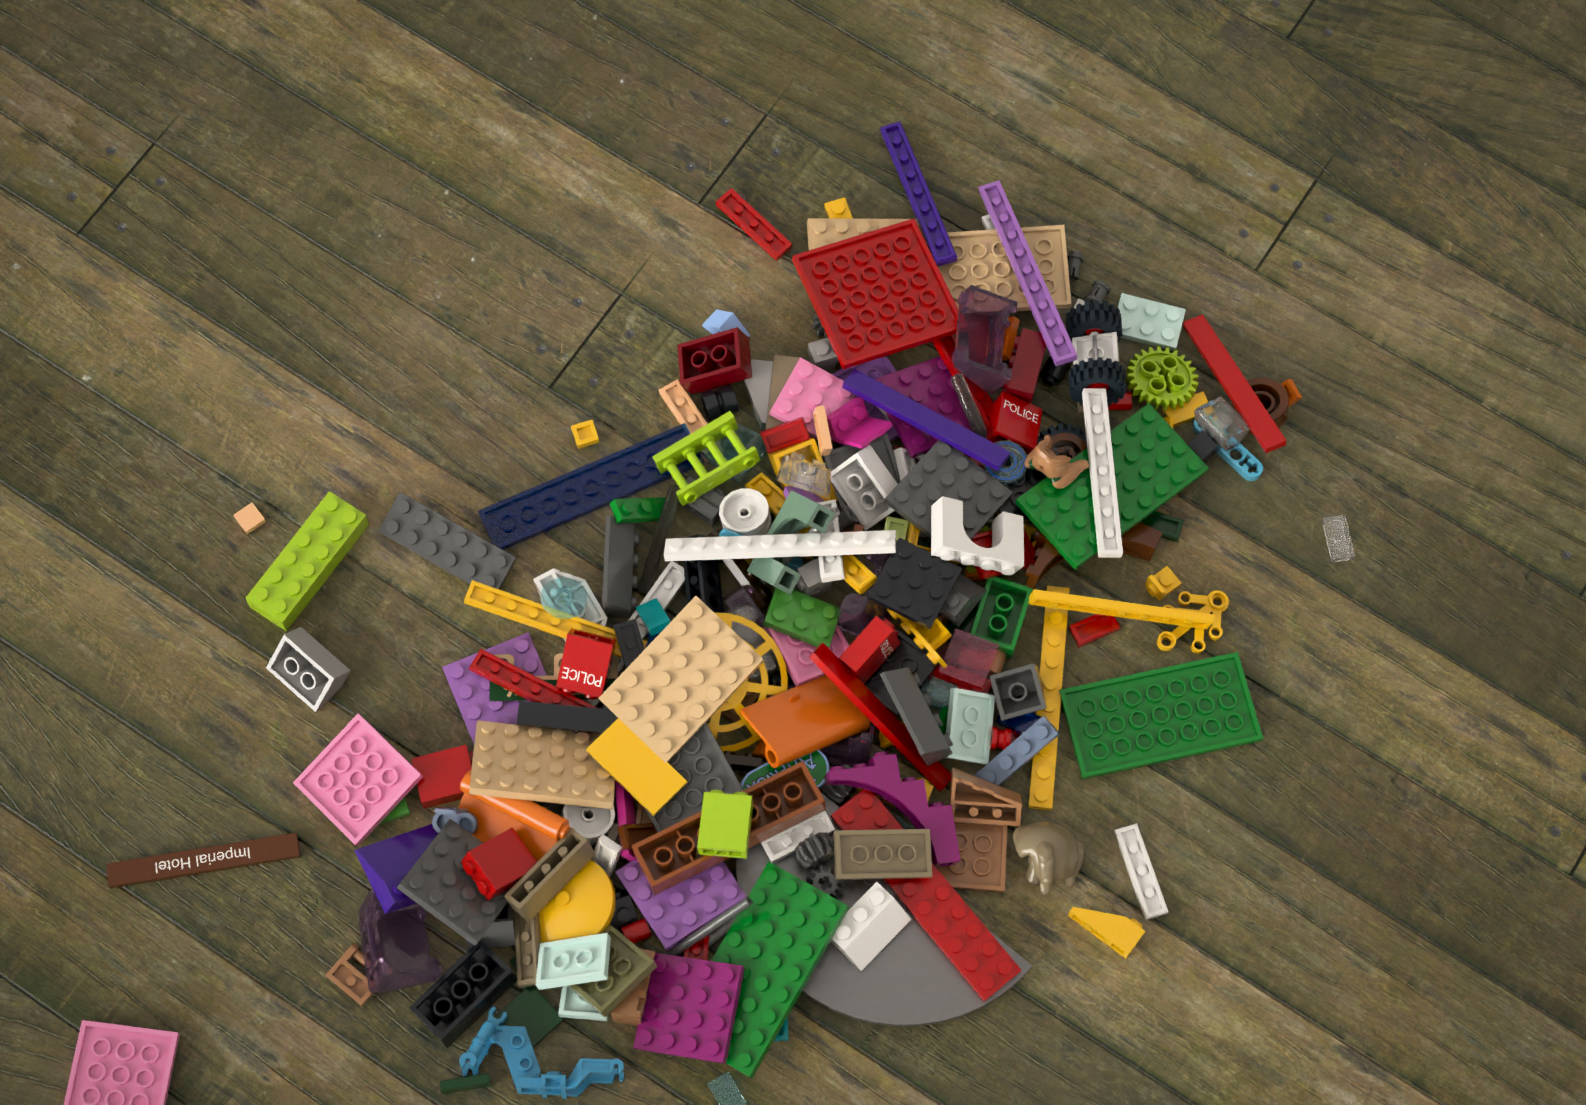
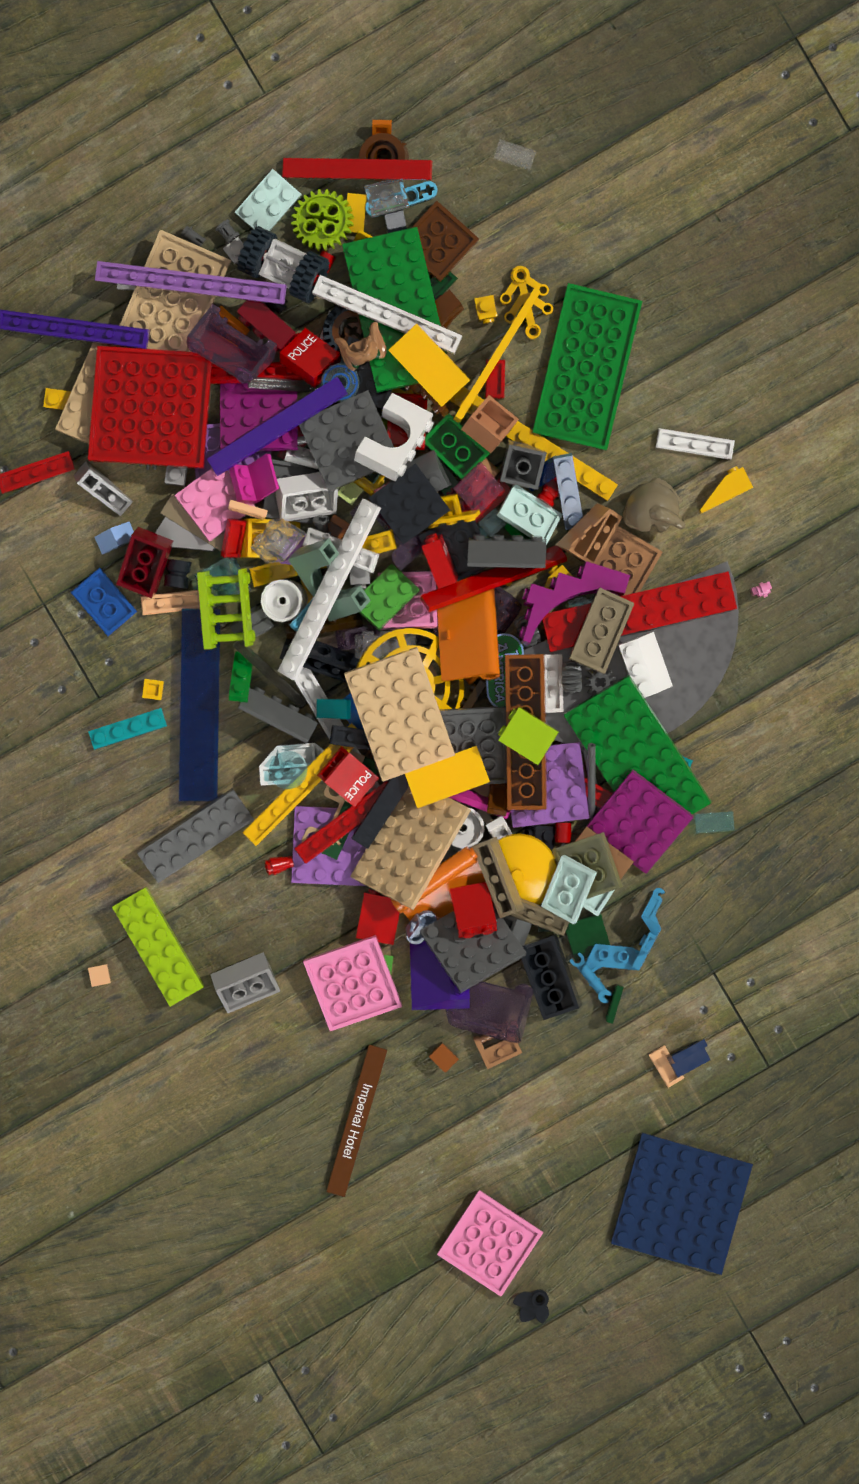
camera: 65 degrees left, 20 degrees up
none -> blue tile [71,568,137,636]
none -> light grey slope [74,461,133,516]
none -> teal plate [88,708,167,750]
none -> red cone [264,856,294,876]
none -> yellow tile [389,323,470,407]
none -> reddish brown plate [412,201,479,282]
none -> dark orange panel [429,1042,459,1072]
none -> nougat piece [461,395,519,453]
none -> bright pink plate [750,582,772,598]

